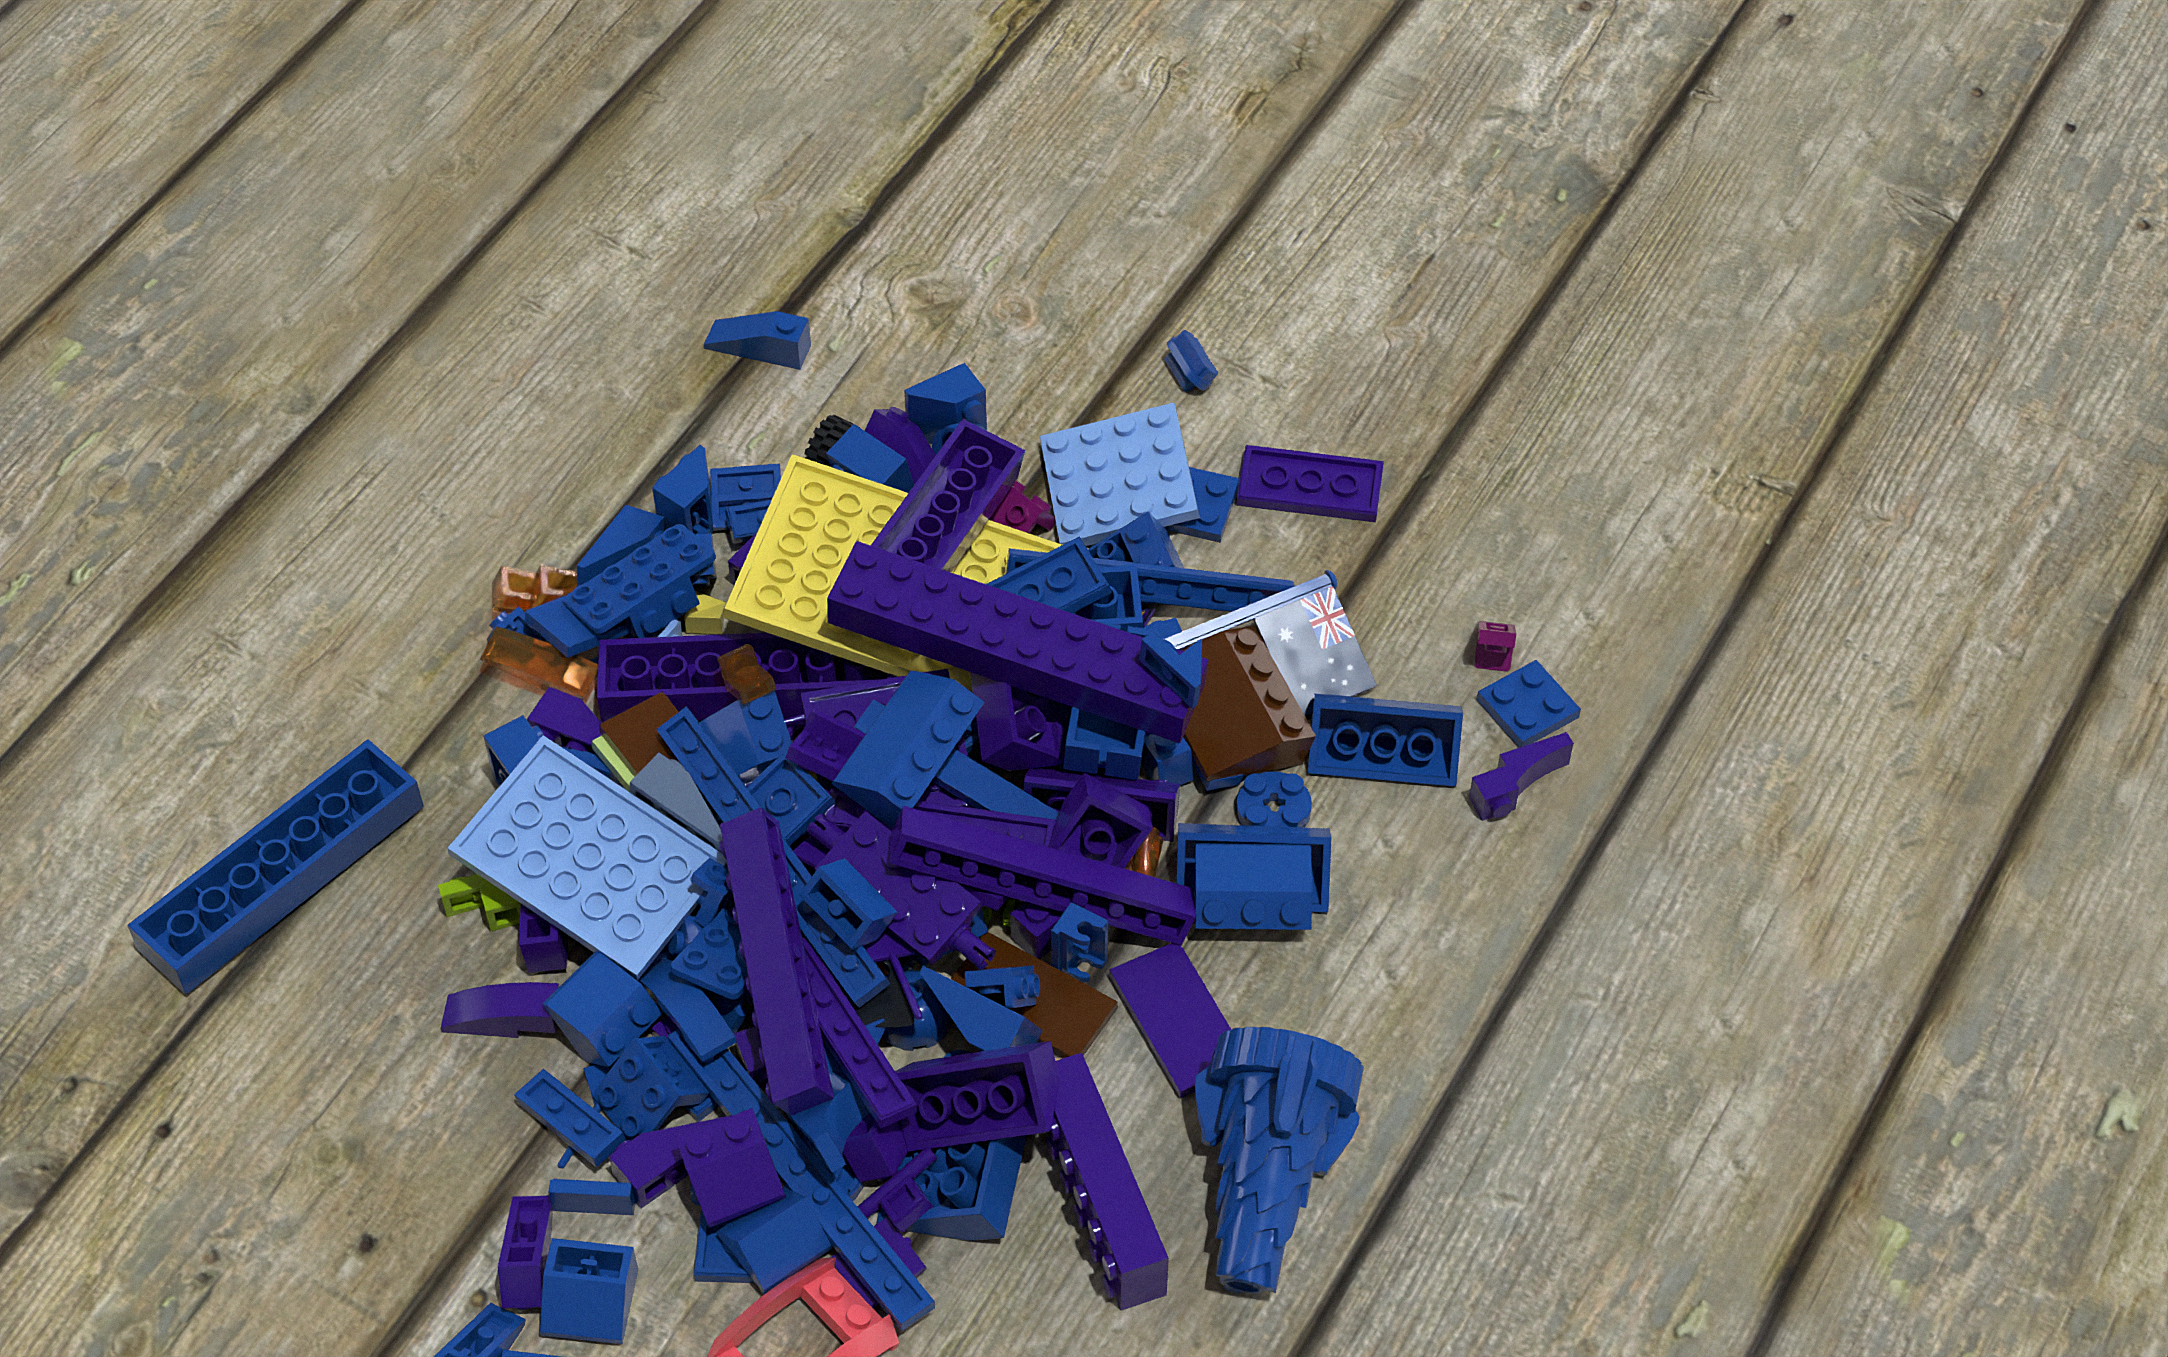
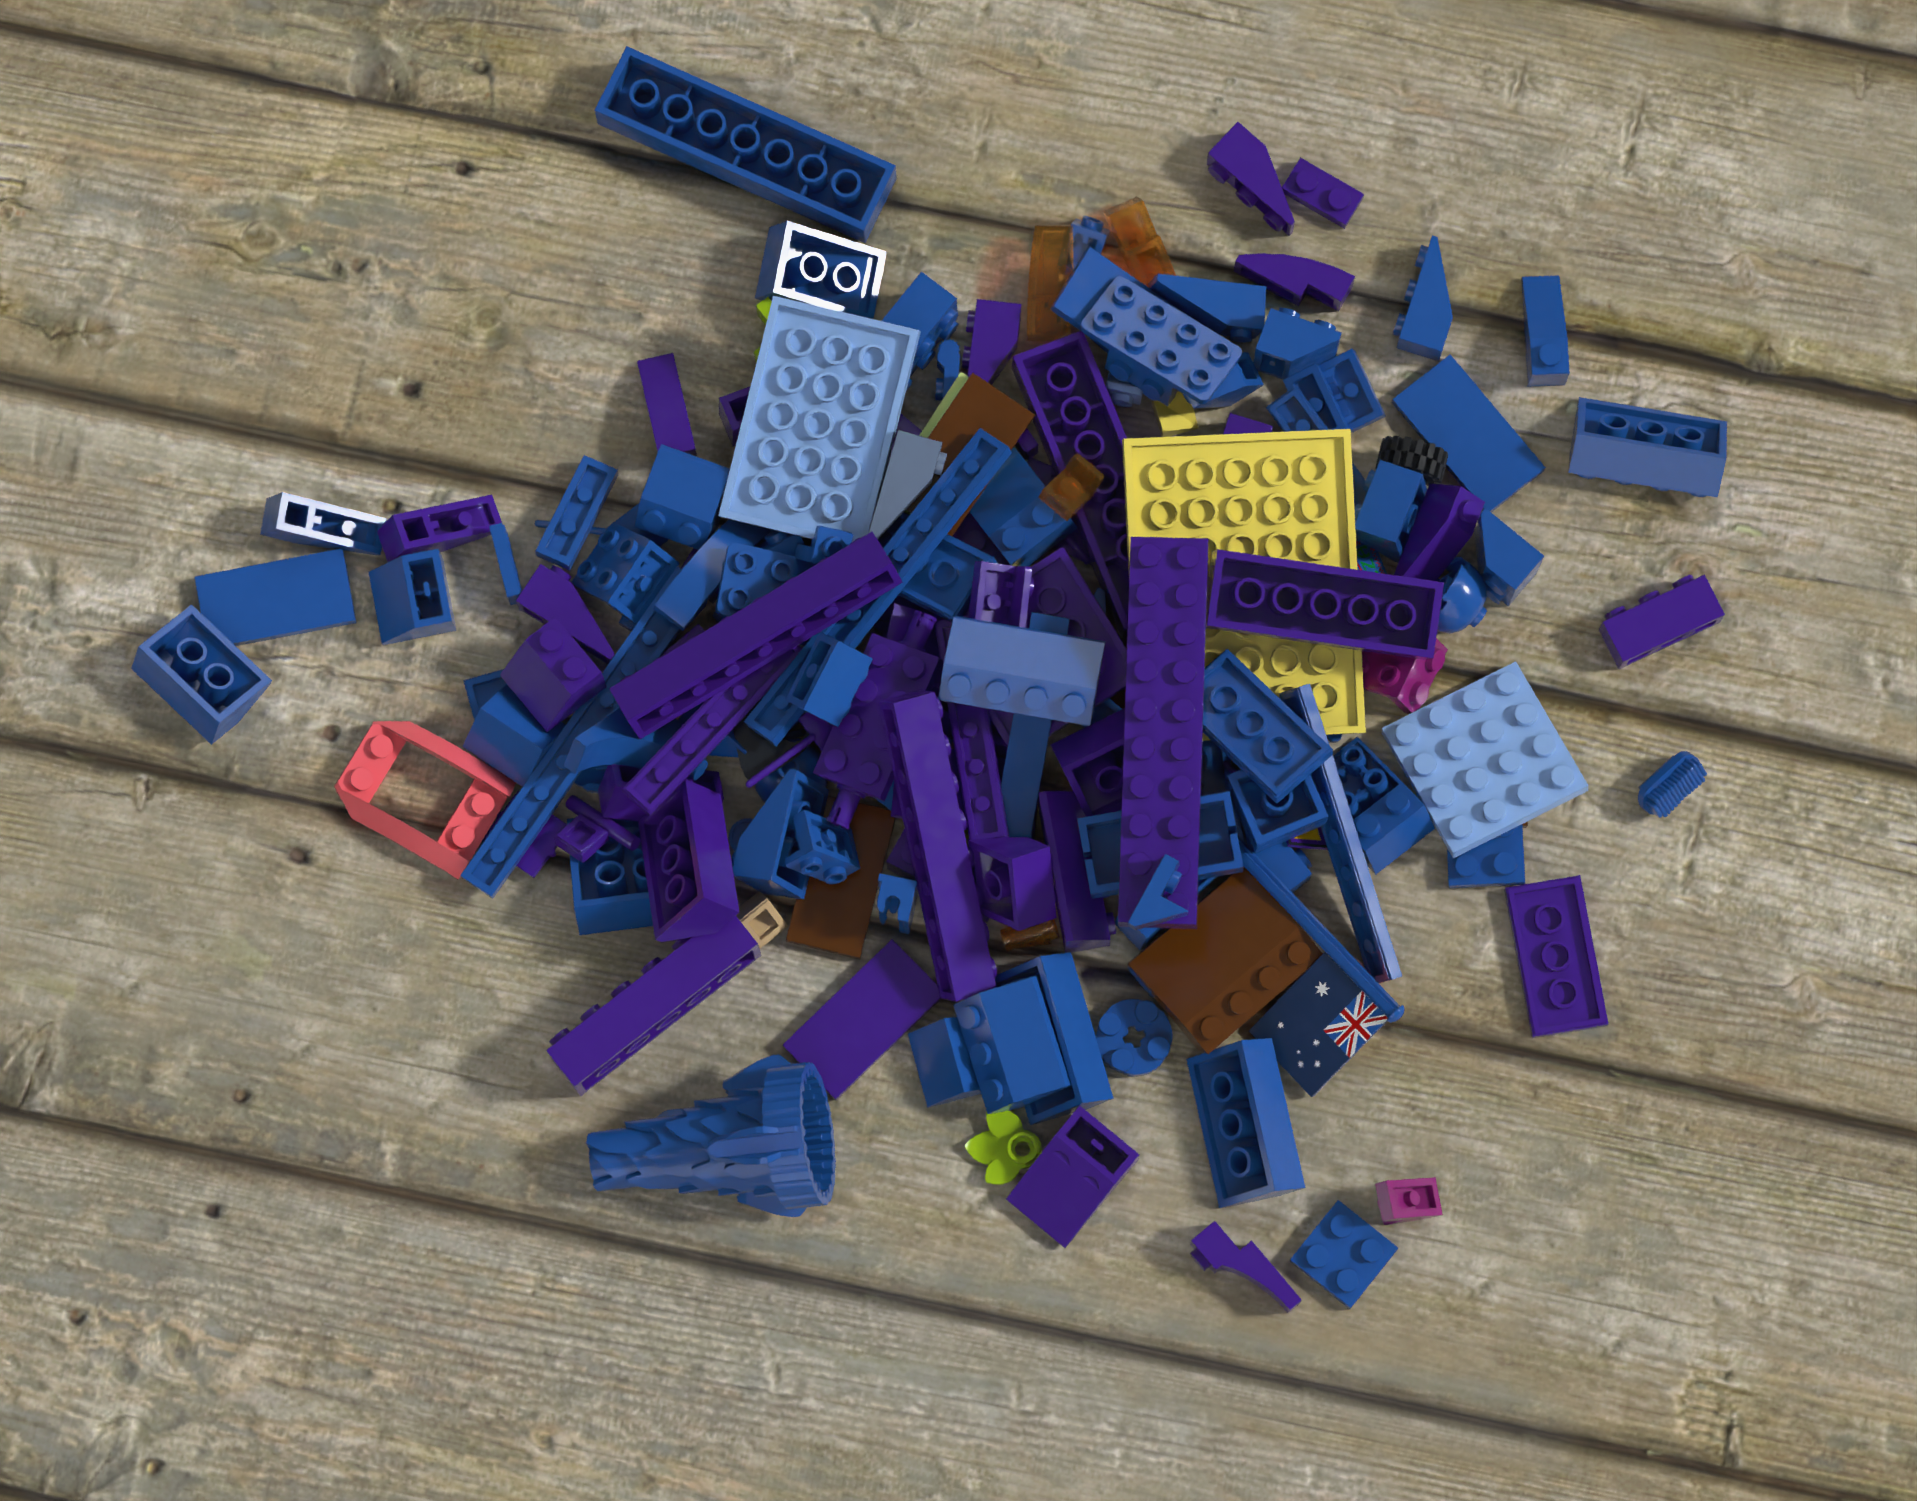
camera: 75 degrees right, 25 degrees up
none -> blue slope [755,221,887,319]
none -> blue slope [908,1017,981,1108]
none -> lime plate [965,1111,1042,1185]
none -> dark purple slope [1006,1106,1140,1248]
none -> dark purple slope [1207,122,1295,236]
none -> dark purple slope [1234,253,1355,312]
none -> dark purple plate [1282,157,1364,229]
none -> blue tile [1391,354,1546,512]
none -> blue slope [1393,235,1453,362]
none -> blue slope [1568,397,1727,497]
none -> dark purple brick [1599,574,1725,669]

